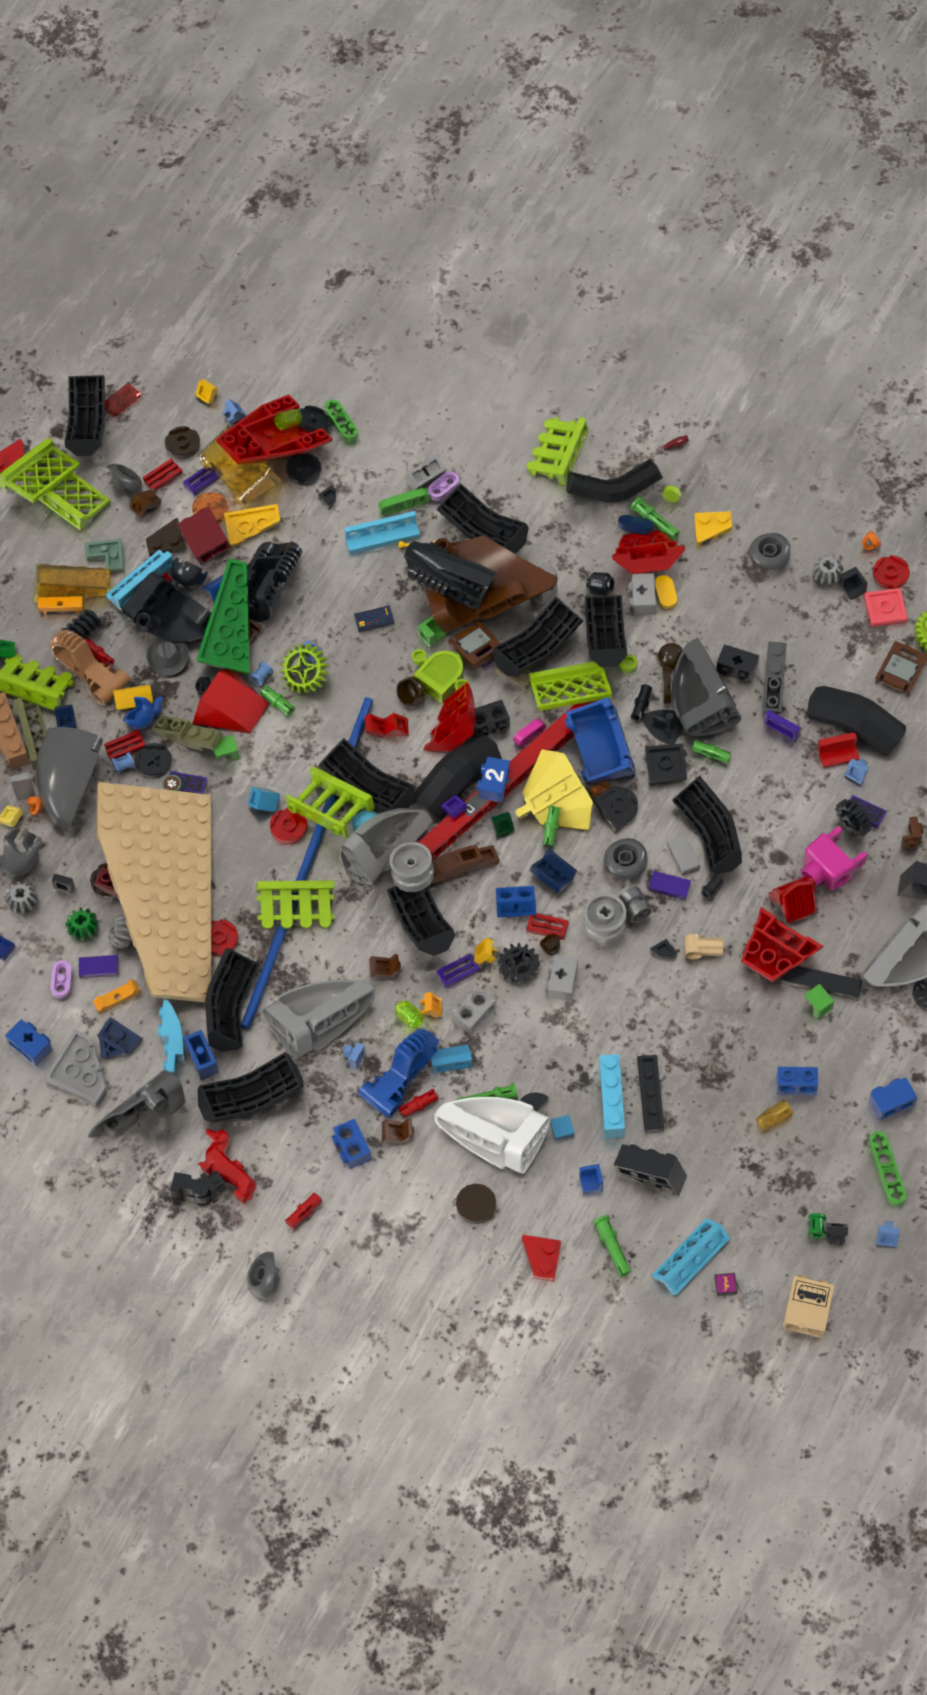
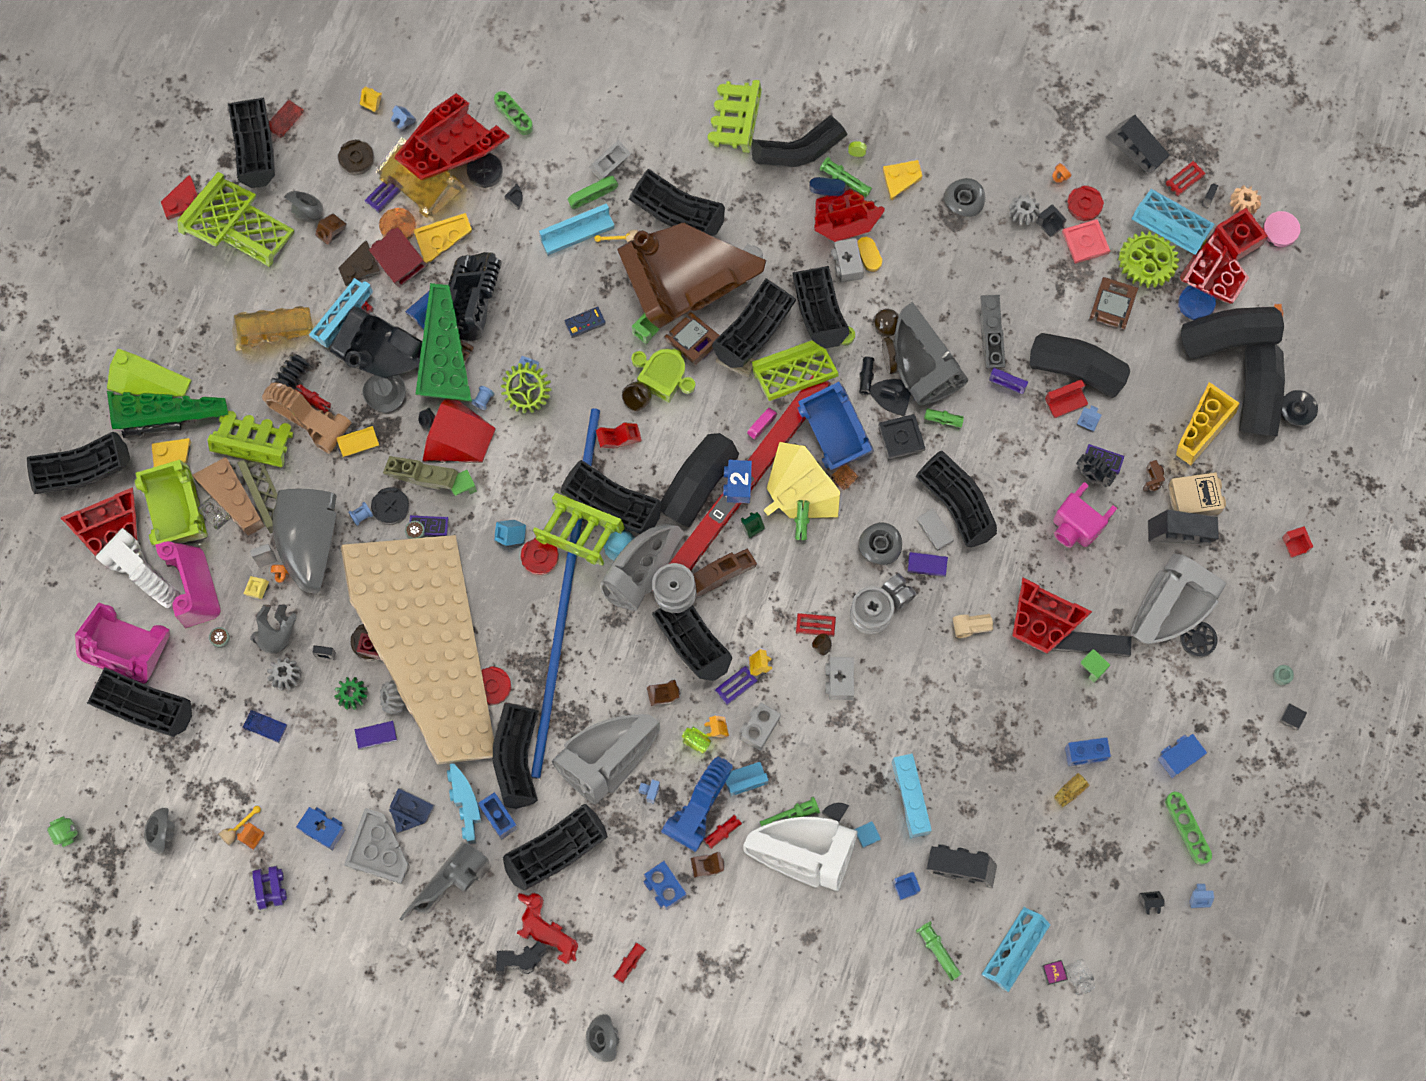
camera: 15 degrees left, 10 degrees up
light orange piece [38,596,83,614] -> none
lavender plate [50,960,73,999] -> none
dark blue bracket [54,705,77,729] -> none
sand green tile [85,539,125,575] -> none
light orange piece [93,980,141,1014] -> none
red tile [104,730,145,762] -> none
blue hair [123,696,163,730] -> none
red tile [143,458,183,492] -> none
black cylinder [171,558,208,591] -> none
lime fence [255,880,335,929] -> none
bright green pin [260,685,295,716] -> none
clear neon green brick [274,408,302,430] -> none
black tile [296,405,332,433] -> none
black connector [404,541,497,609] -> none
red wedge [423,682,476,752] -> none
lavender plate [428,471,459,501] -> none
dark purple tile [441,795,468,819] -> none
dark brown tile [456,1183,497,1224] -> none
black brick [473,699,510,736] -> none
blue brick [496,886,536,918] -> none
black gear [498,943,540,985] -> none
red wing [522,1234,561,1282] -> none
dark blue bracket [529,849,577,893] -> none
black head [586,572,615,596] -> none
black tile [593,786,638,831] -> none
black tile [637,1055,665,1132] -> none
black tile [650,939,677,959] -> none
dark red piece [662,435,689,450] -> none
black pin [701,874,724,899] -> none
black brick [716,644,759,683] -> none
red piece [768,875,817,923] -> none
tan brick [782,1275,835,1338] -> none
green bush [808,1213,827,1239] -> none

